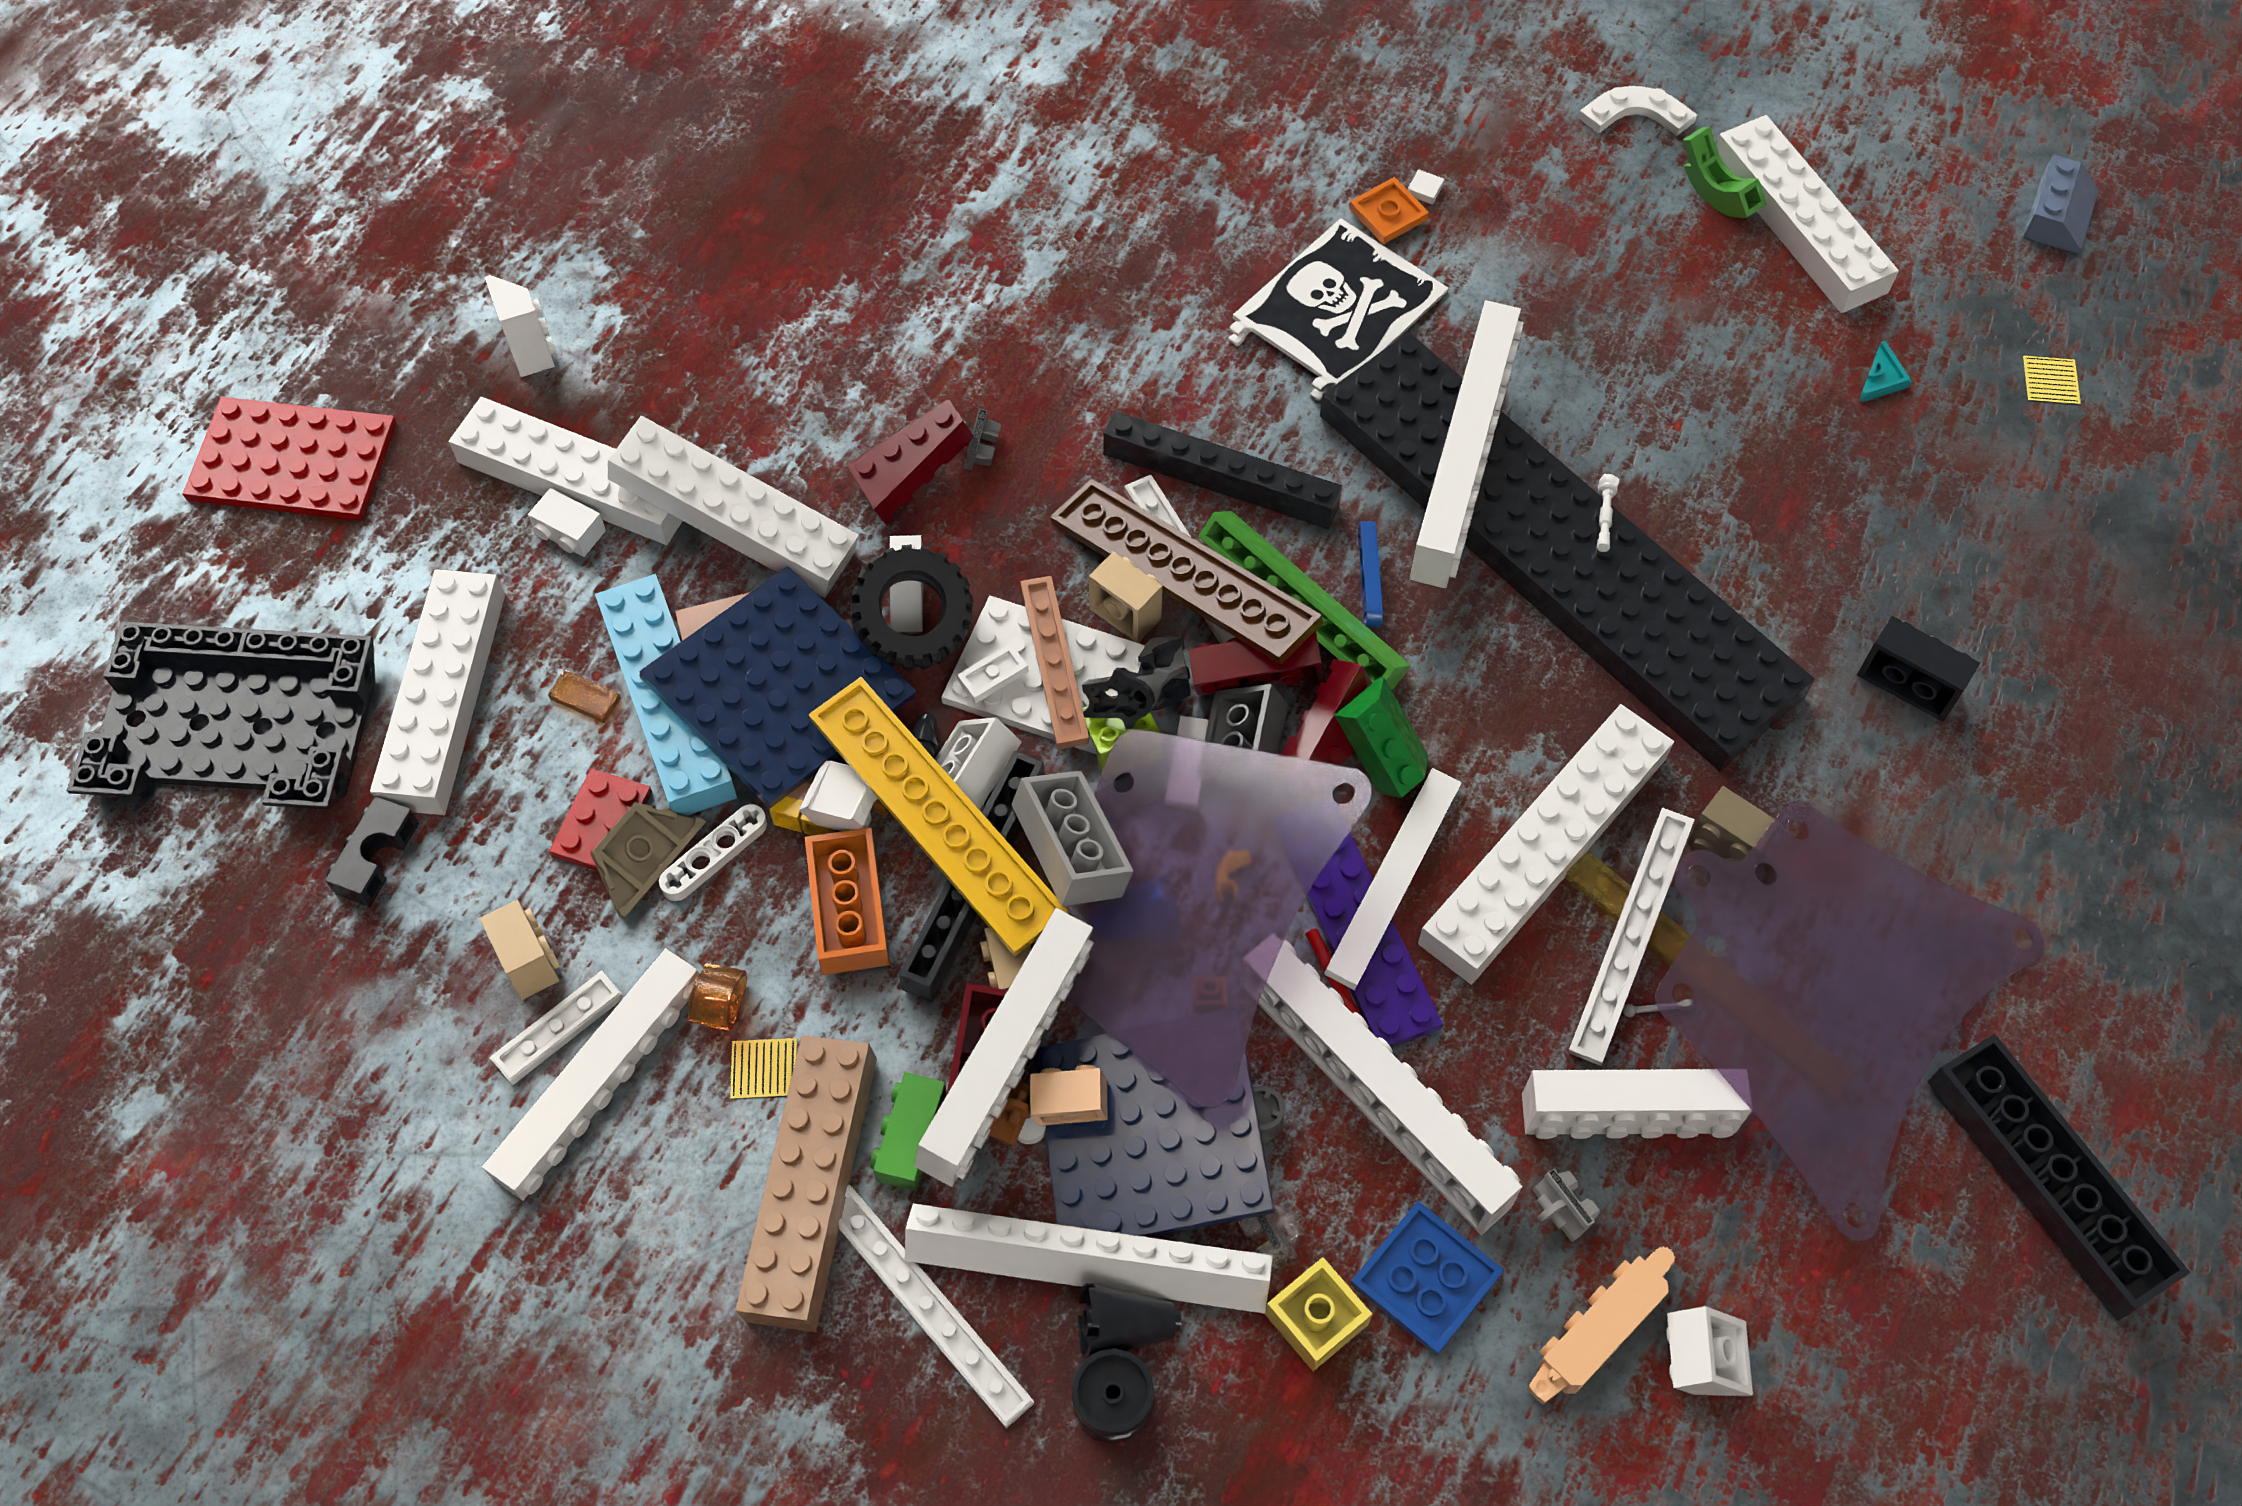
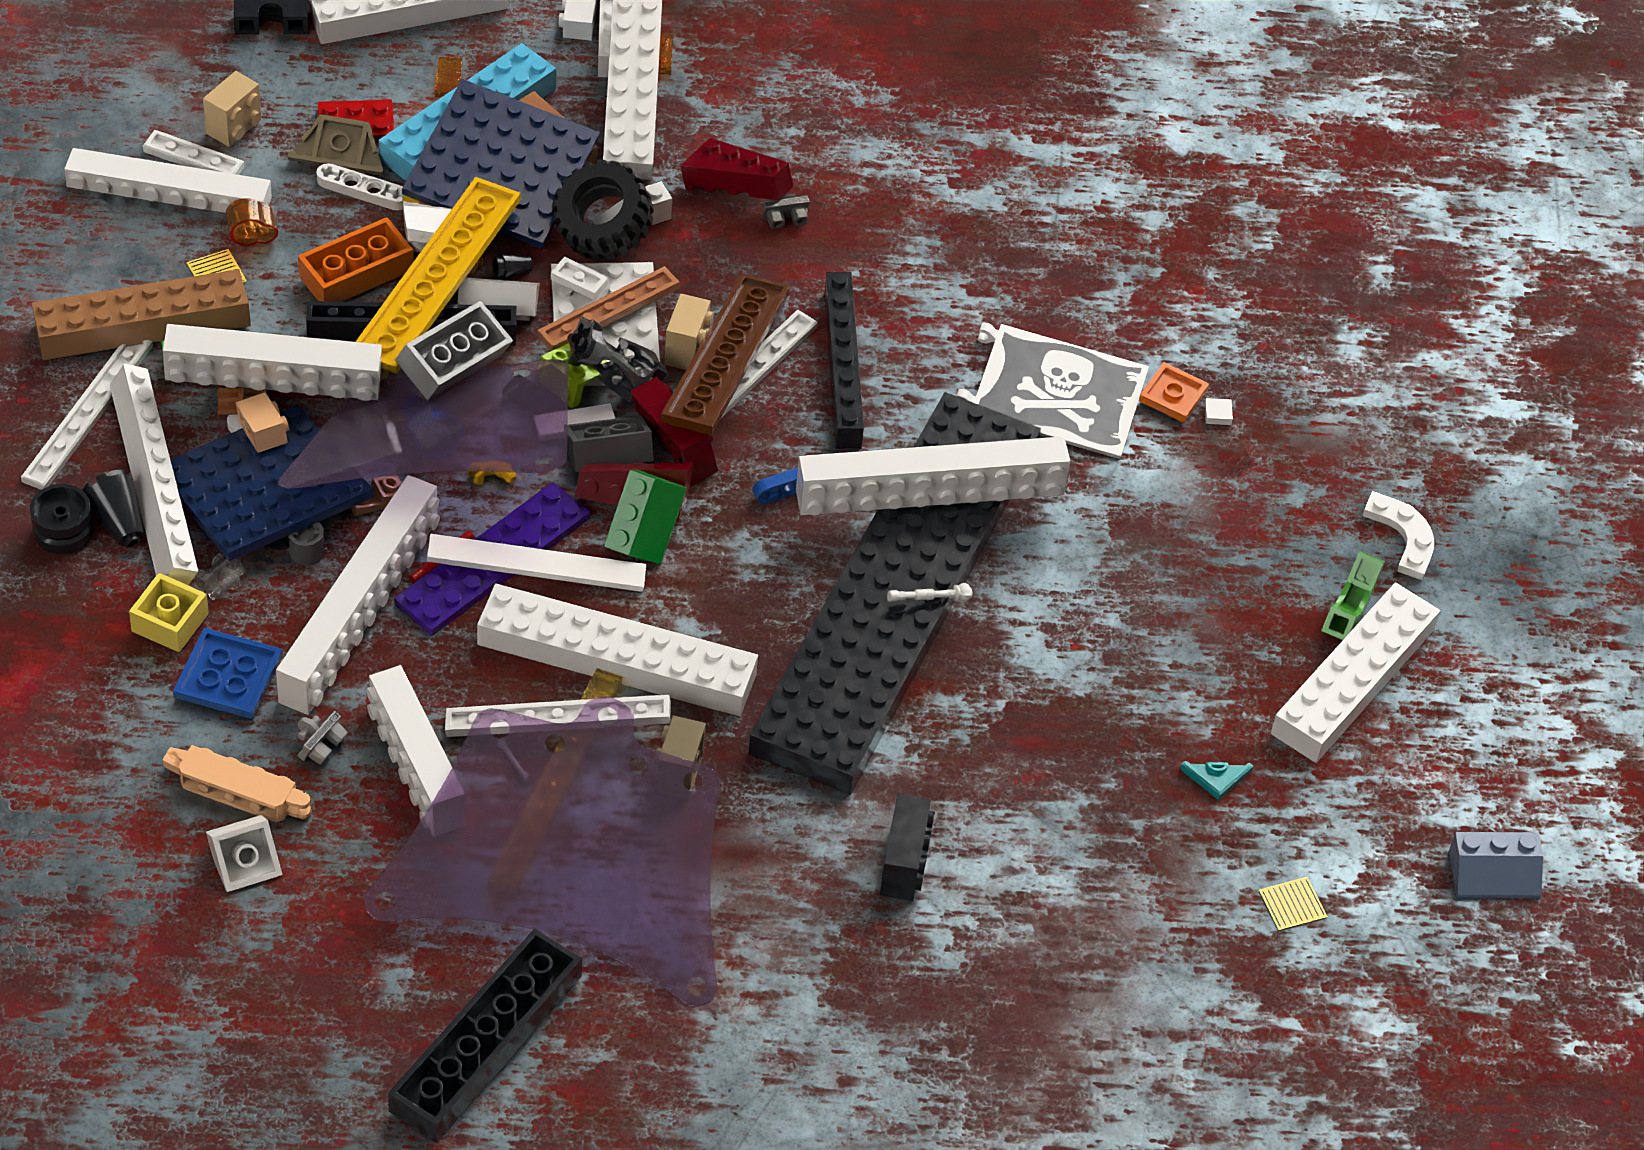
camera: 60 degrees right, 10 degrees down
bright green brick [1198,511,1411,690] -> none

